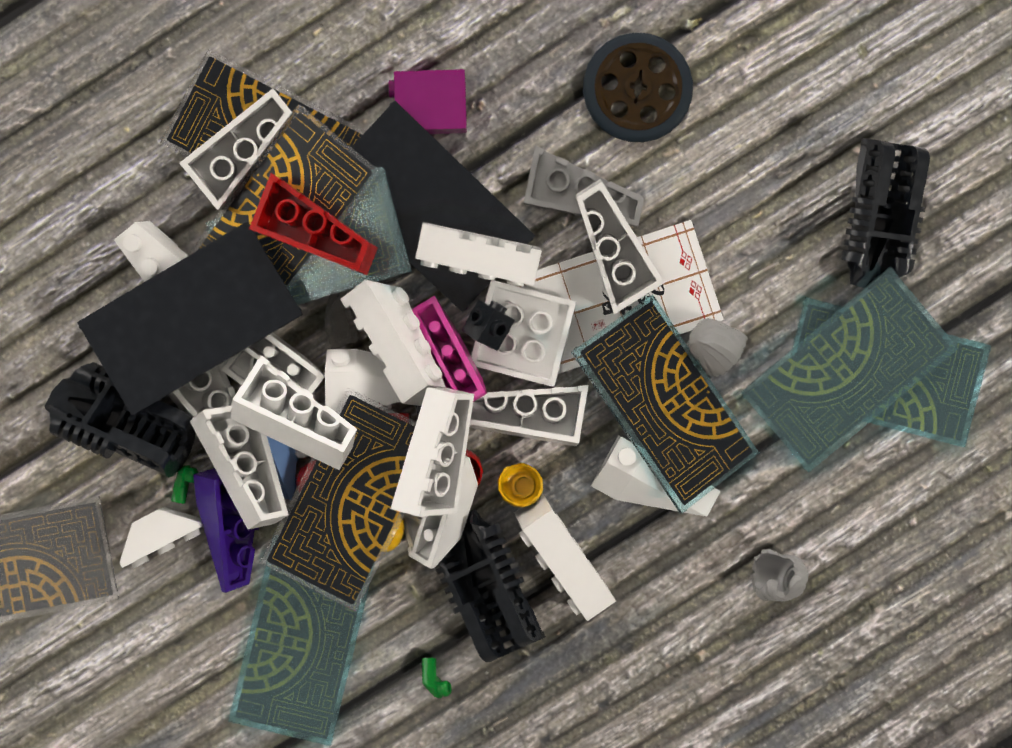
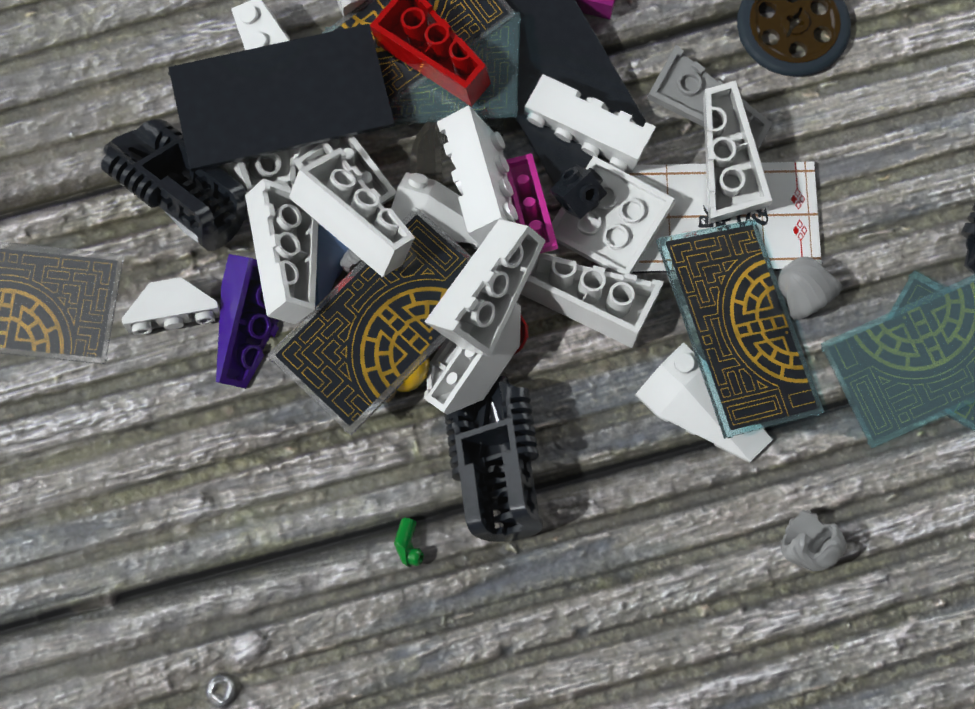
camera: 20 degrees right, 15 degrees down
green arm [171,465,199,504] -> none
clear light blue piece [228,535,376,746] -> none
yellow hair [498,463,543,507] -> none
white wedge [514,493,616,621] -> none

